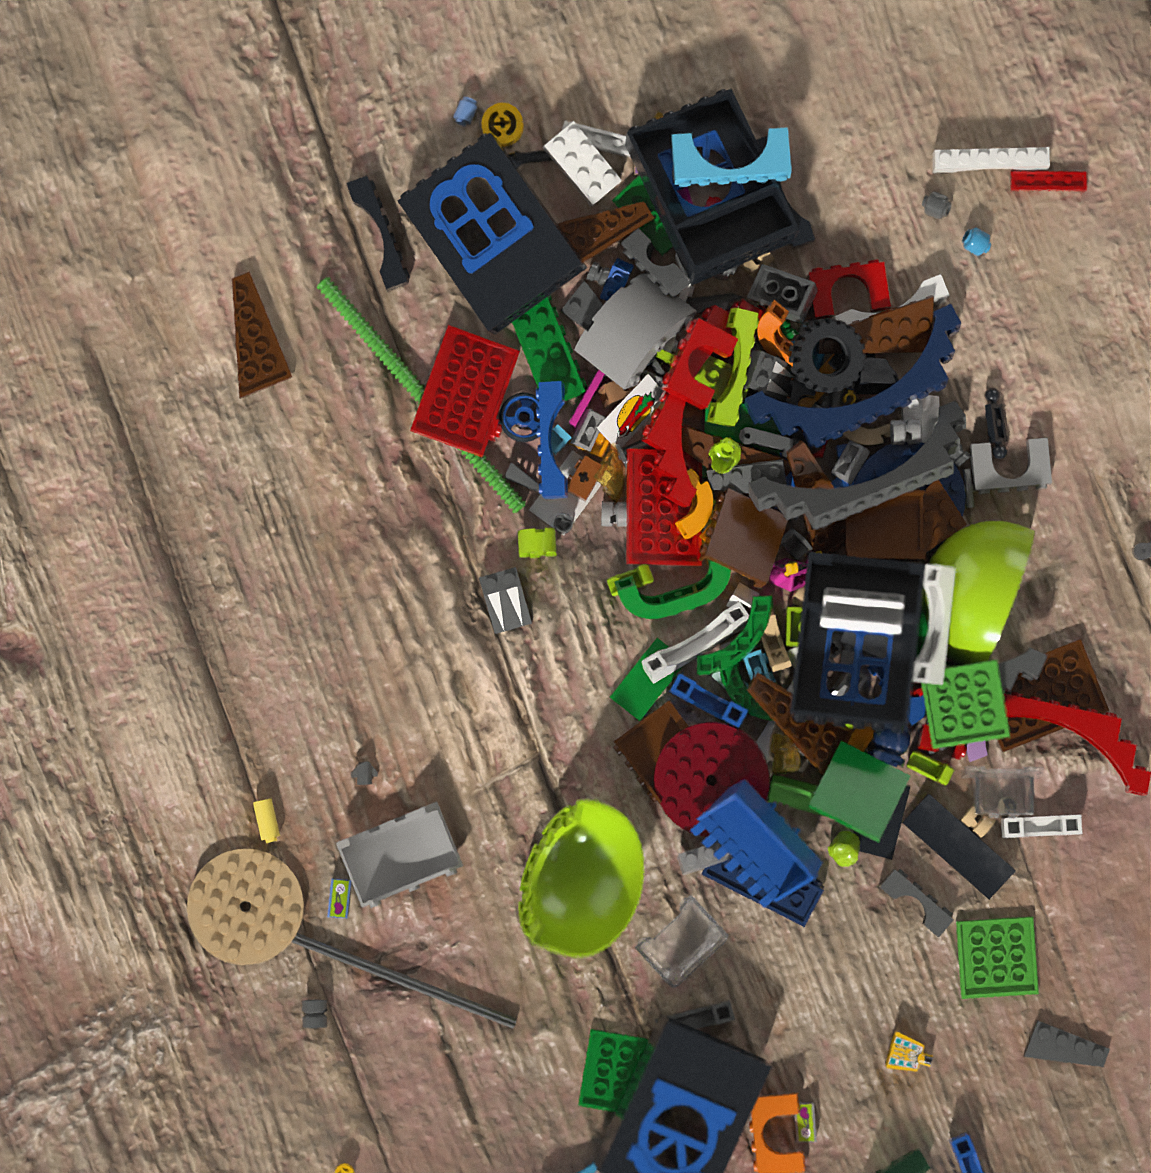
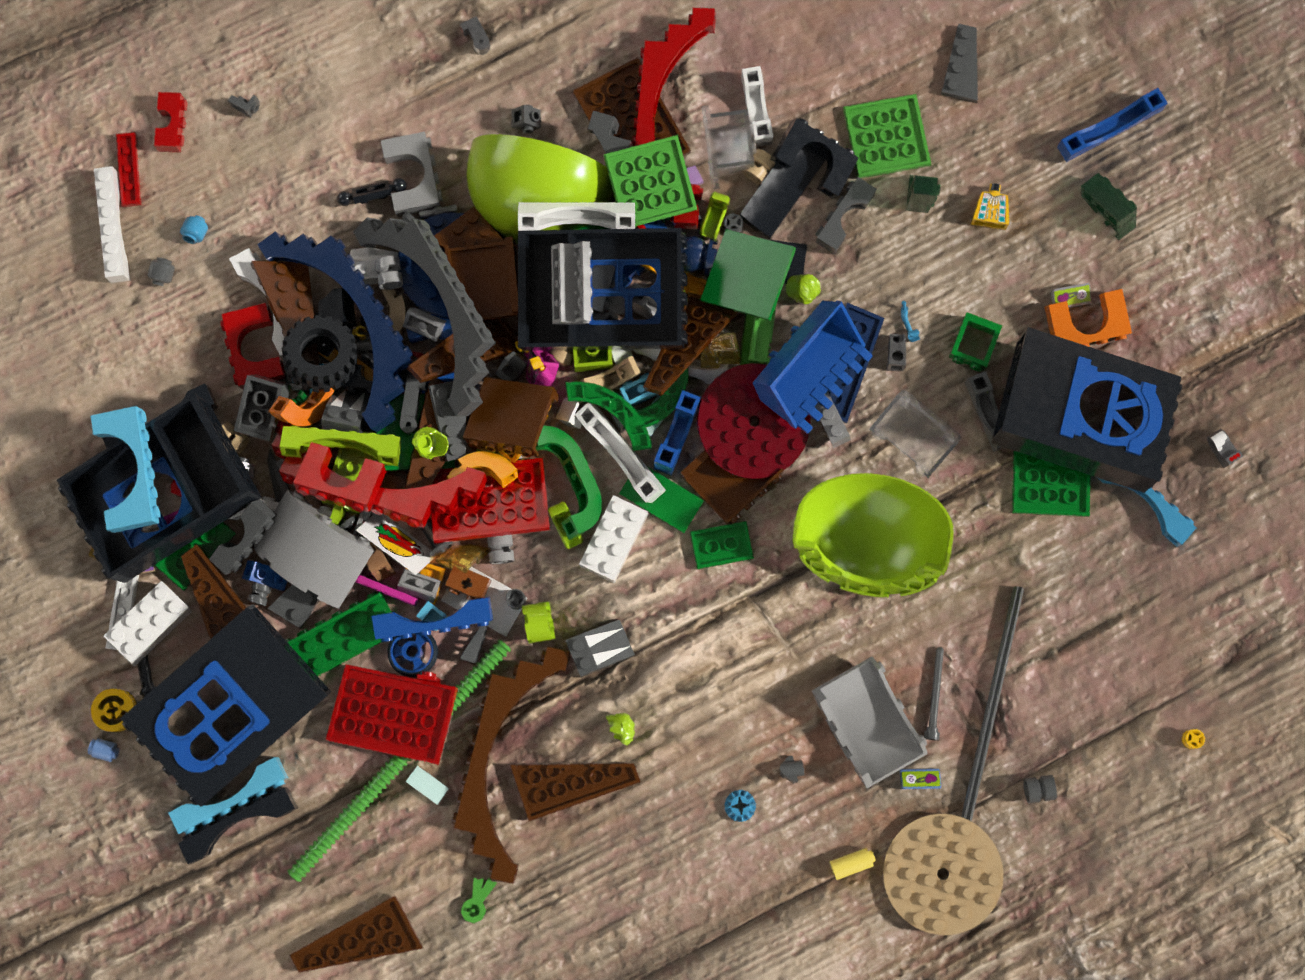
camera: 95 degrees left, 5 degrees down
none -> red arch [154,92,187,153]
none -> medium azure arch [169,757,288,835]
none -> dark grey bracket [228,95,260,118]
none -> light aqua tile [406,766,449,805]
none -> reddish brown arch [452,647,571,884]
none -> bright green piece [461,878,497,923]
none -> reddish brown wing [510,763,640,821]
none -> dark grey brick [512,105,541,134]
none -> white brick [579,495,648,583]
none -> lime hair [606,713,635,746]
none -> green tile [690,521,754,570]
none -> dark grey wheel [724,213,743,233]
none -> dark azure gear [725,790,756,822]
none -> black arch [770,118,859,199]
none -> flat silver leg [886,334,906,371]
none -> dark azure piece [901,301,920,342]
none -> clear green wedge [906,175,941,213]
none -> dark grey piece [924,647,944,741]
none -> green window [948,312,1003,372]

